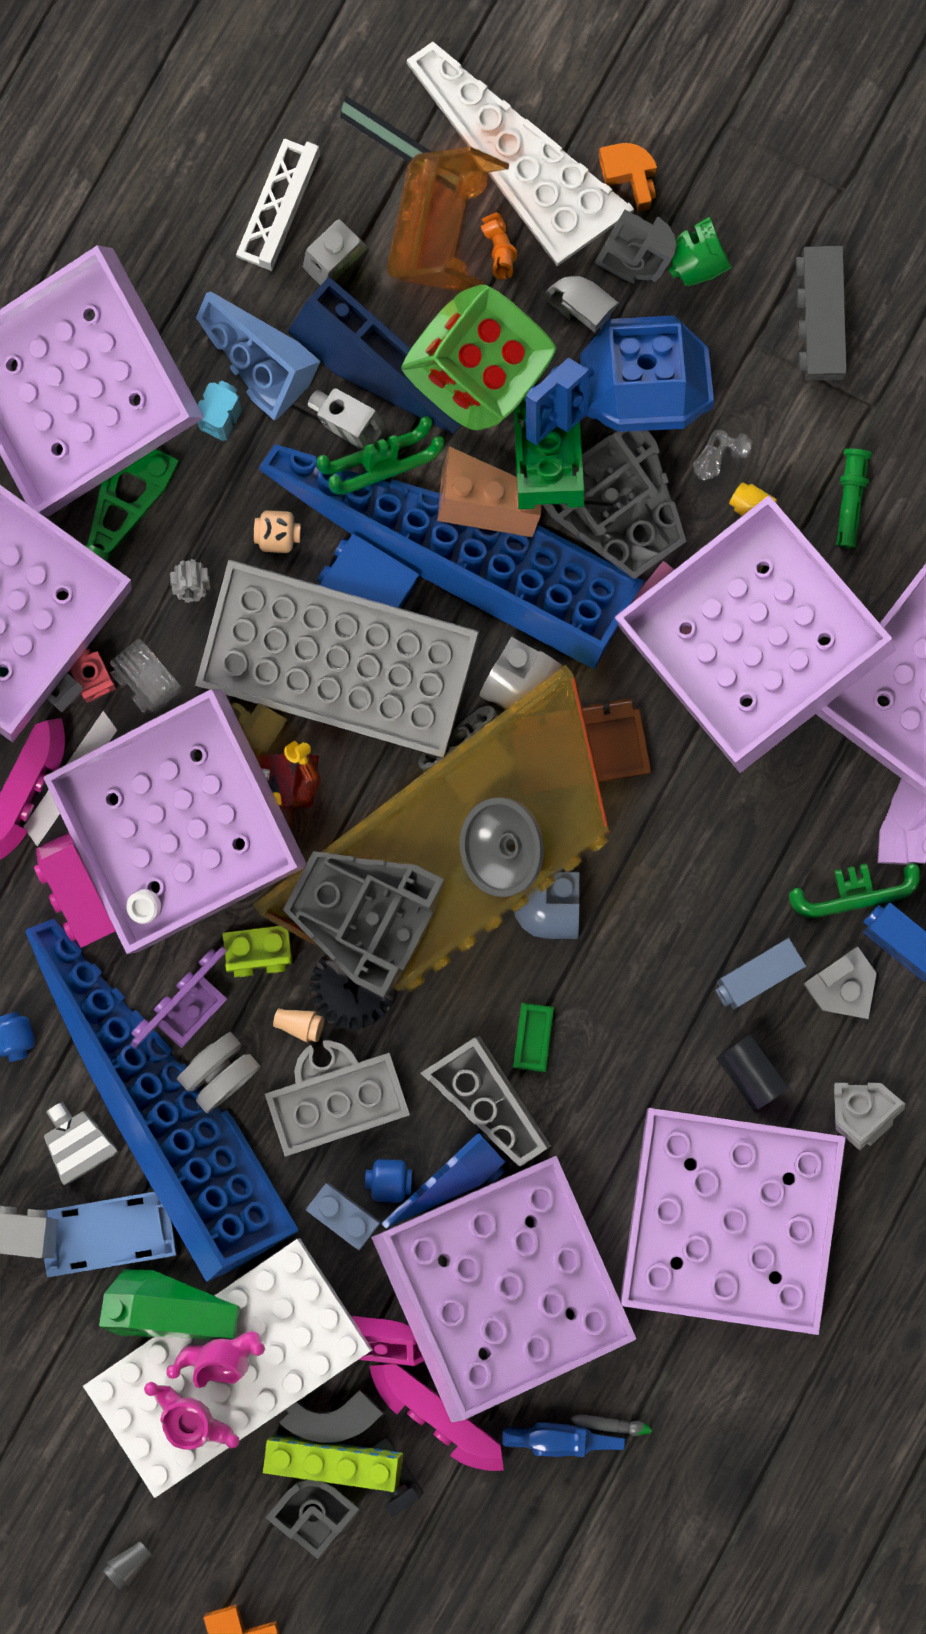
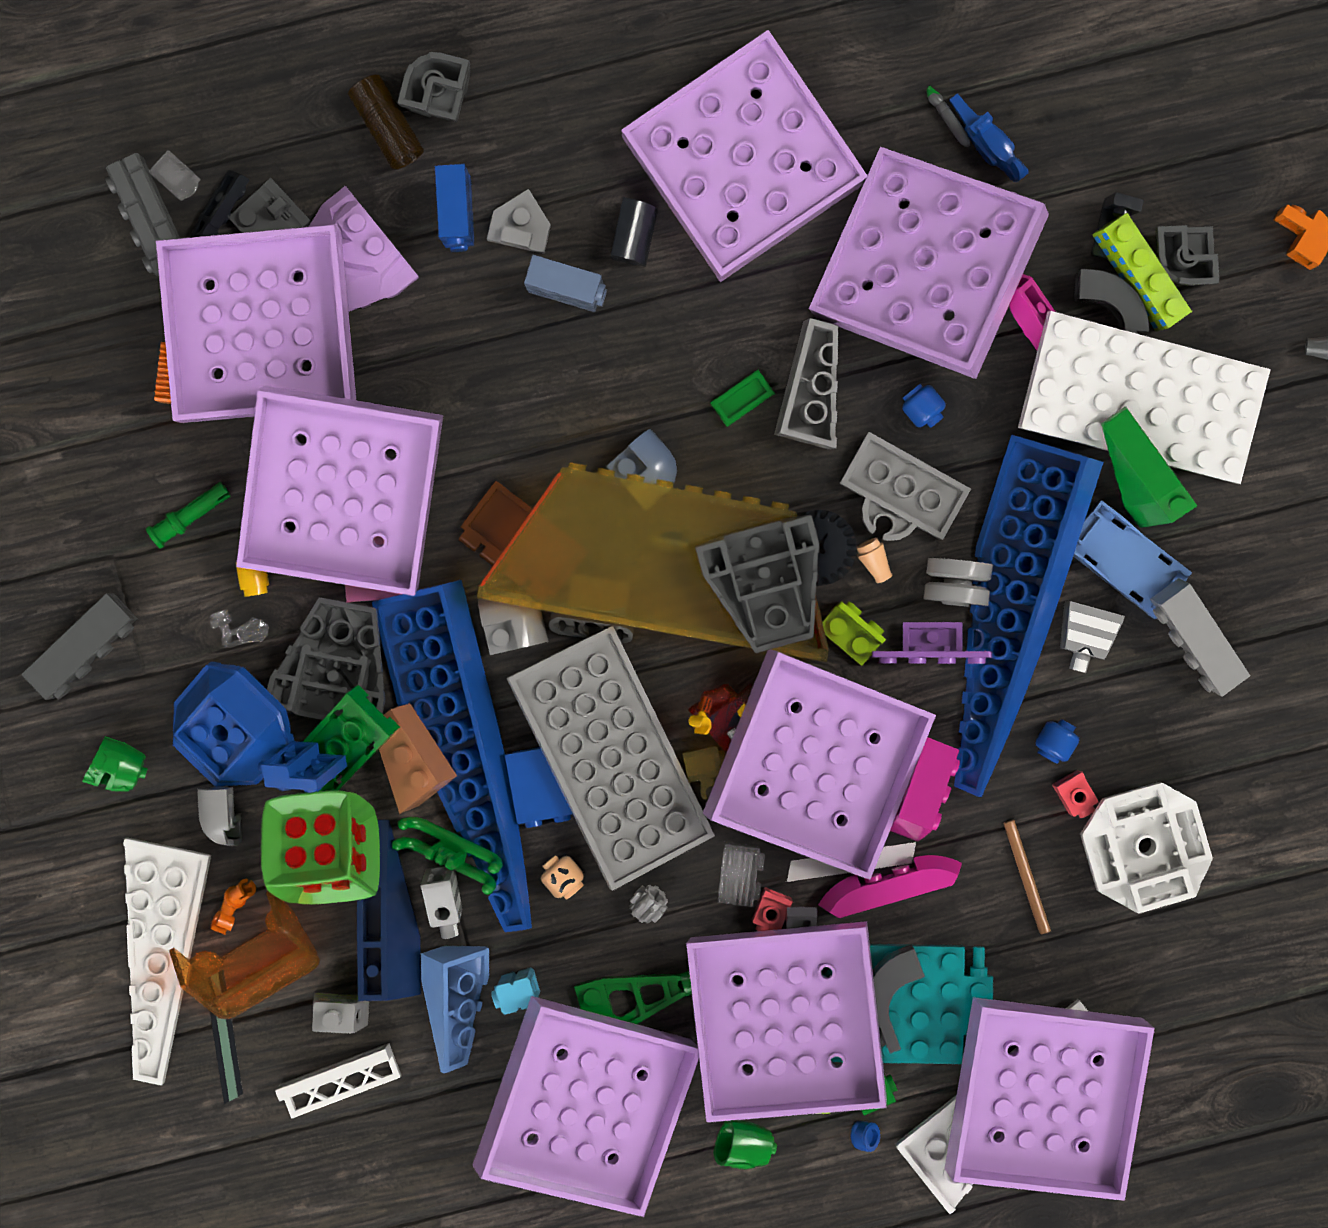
camera: 135 degrees left, 5 degrees up
white tile [126,889,161,924] -> none
dark pink piece [144,1382,239,1450] -> none
dark pink piece [166,1331,265,1388] -> none
sand blue brick [306,1183,381,1250] -> none
dark pink brick [370,1363,504,1471] -> none
blue wedge [382,1133,505,1228] -> none
dark grey dish [459,797,544,897] -> none
dark grey brick [594,209,676,284] -> none
orange brick [598,143,657,212] -> none
green piece [789,863,920,918] -> none
light grey plate [834,1083,905,1150] -> none

